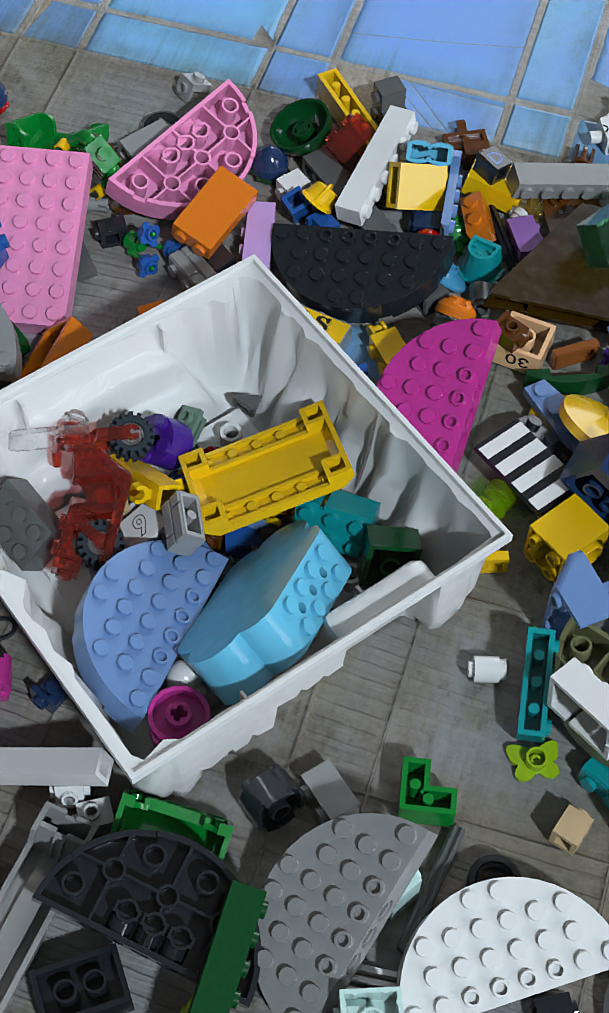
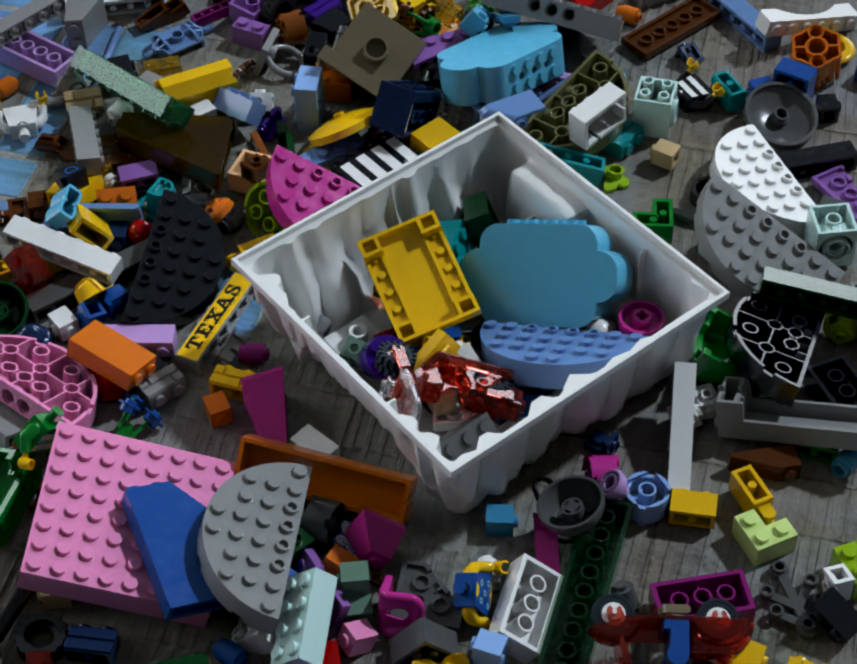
camera: 90 degrees left, 10 degrees down
light grey brick [161,490,206,556] -> none

